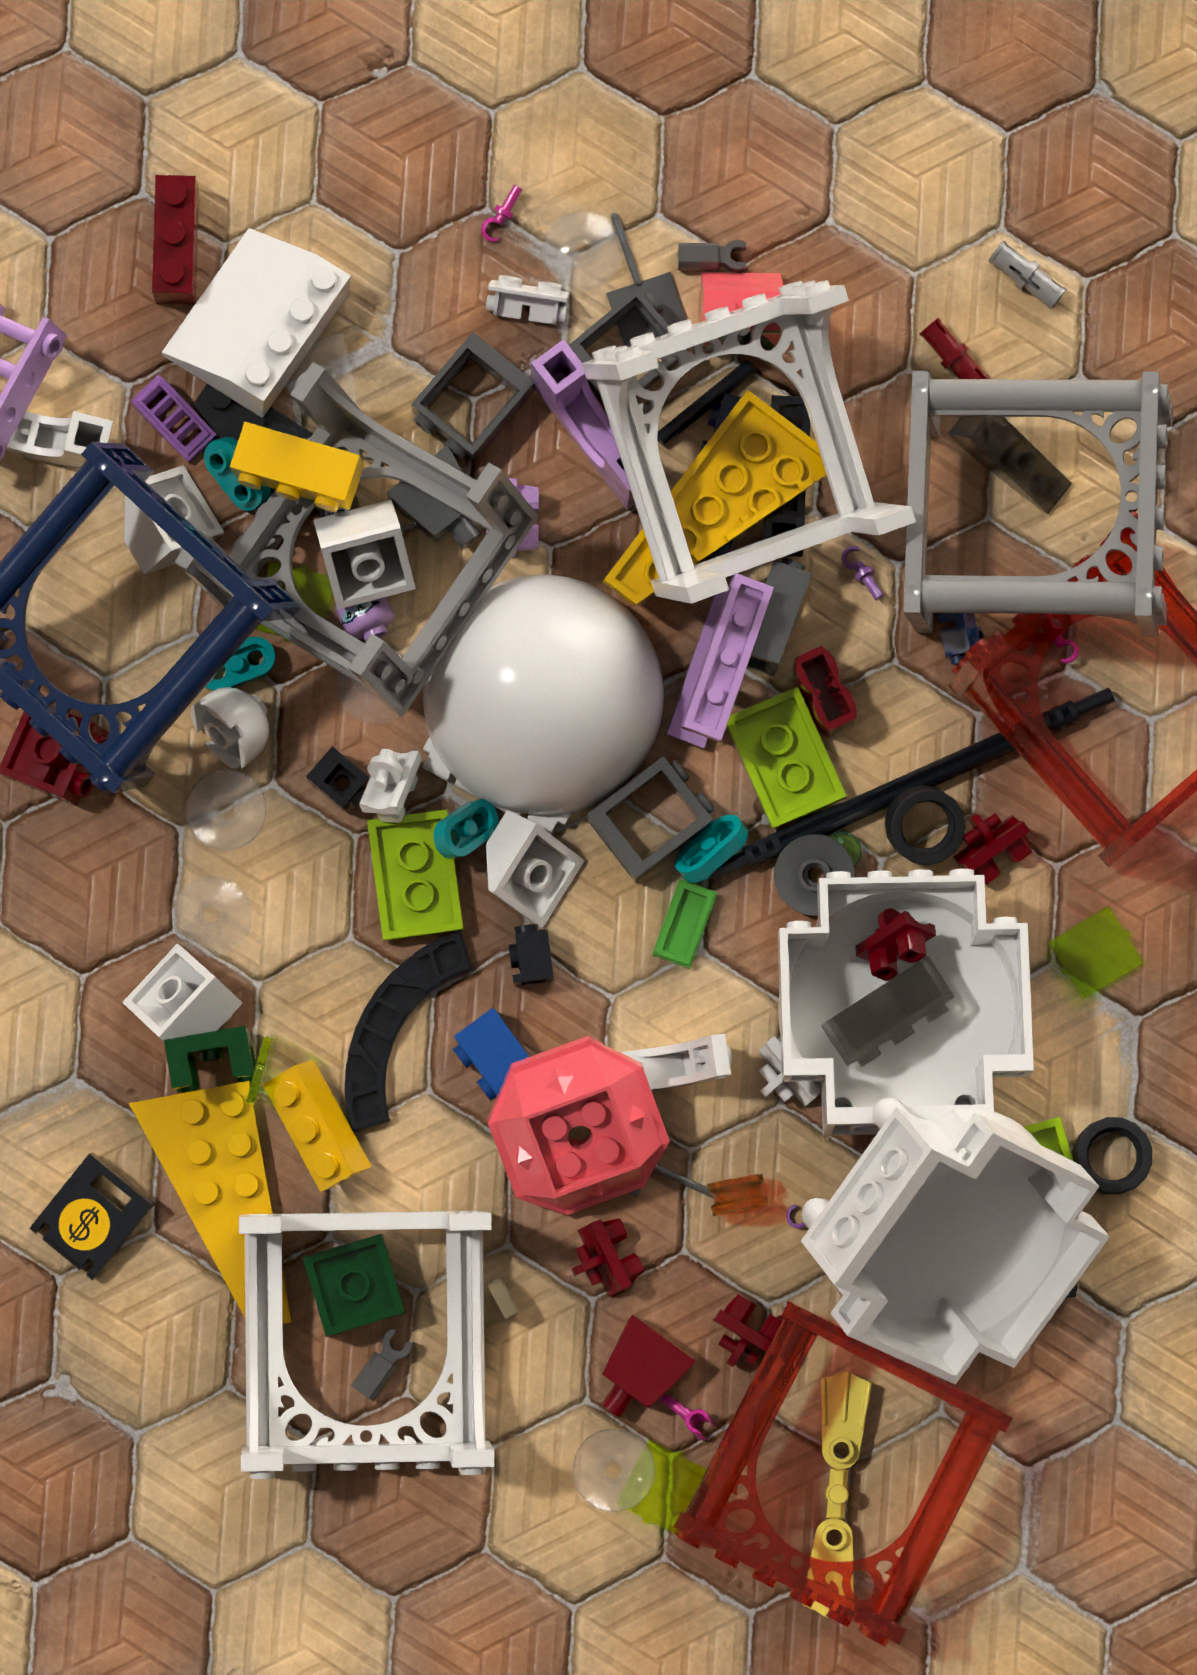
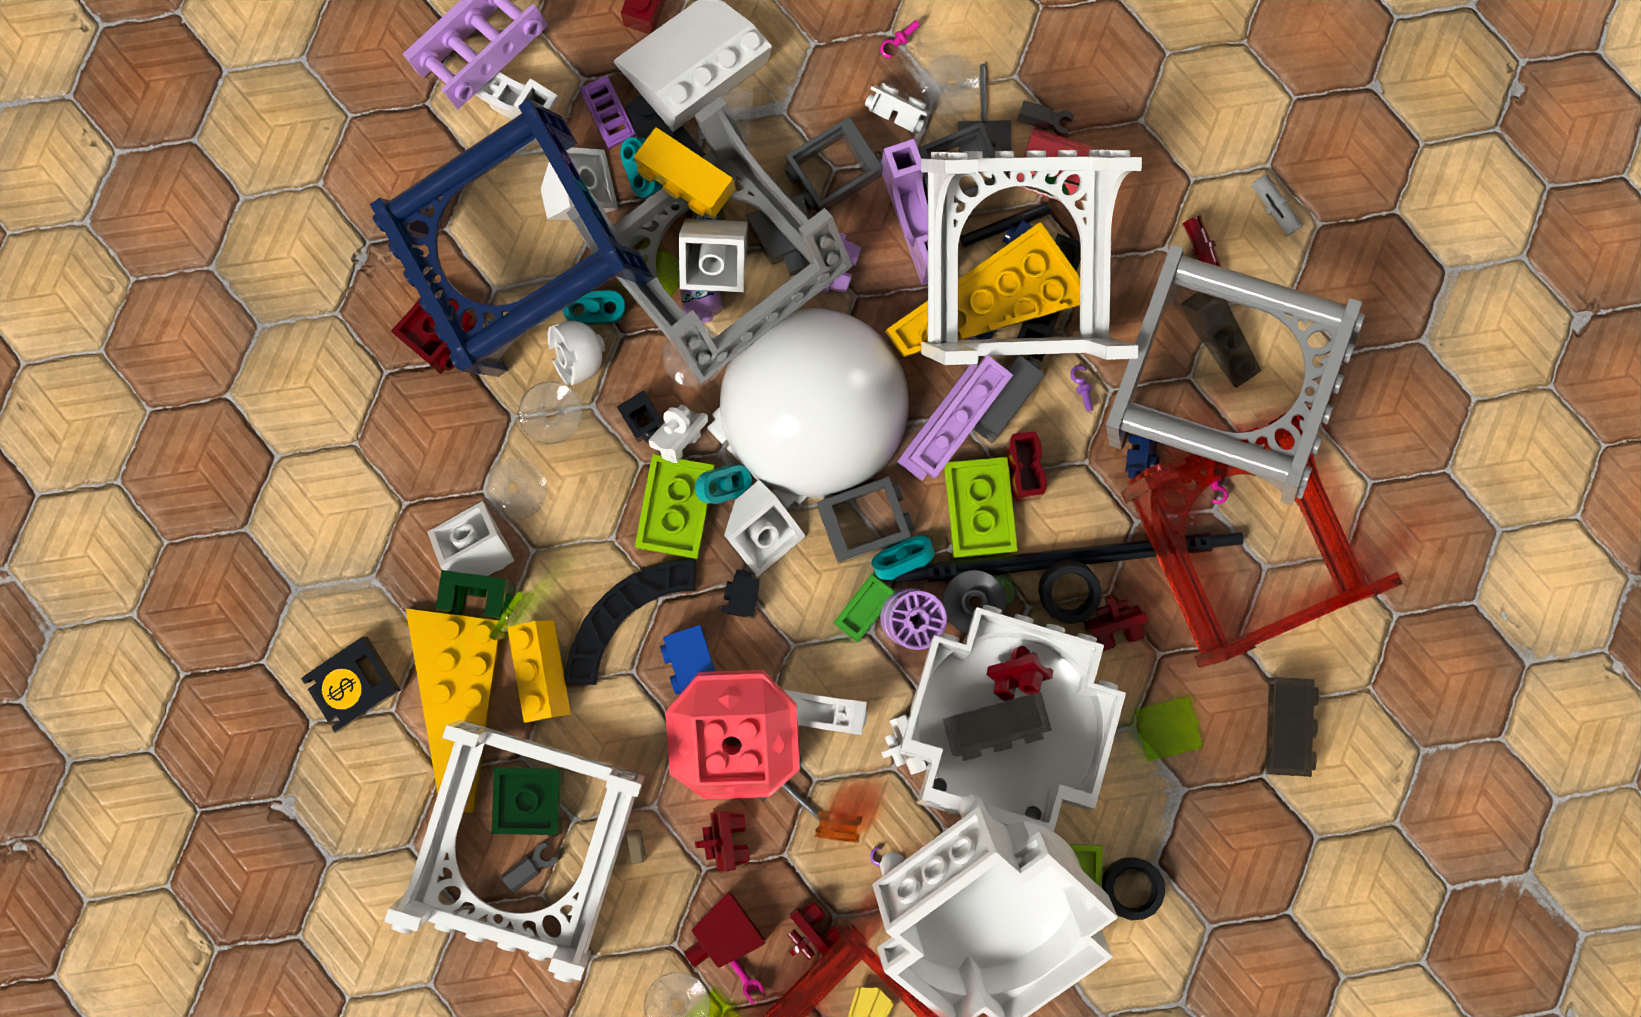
camera: 20 degrees right, 0 degrees up
none -> lavender wheel [880,588,947,650]

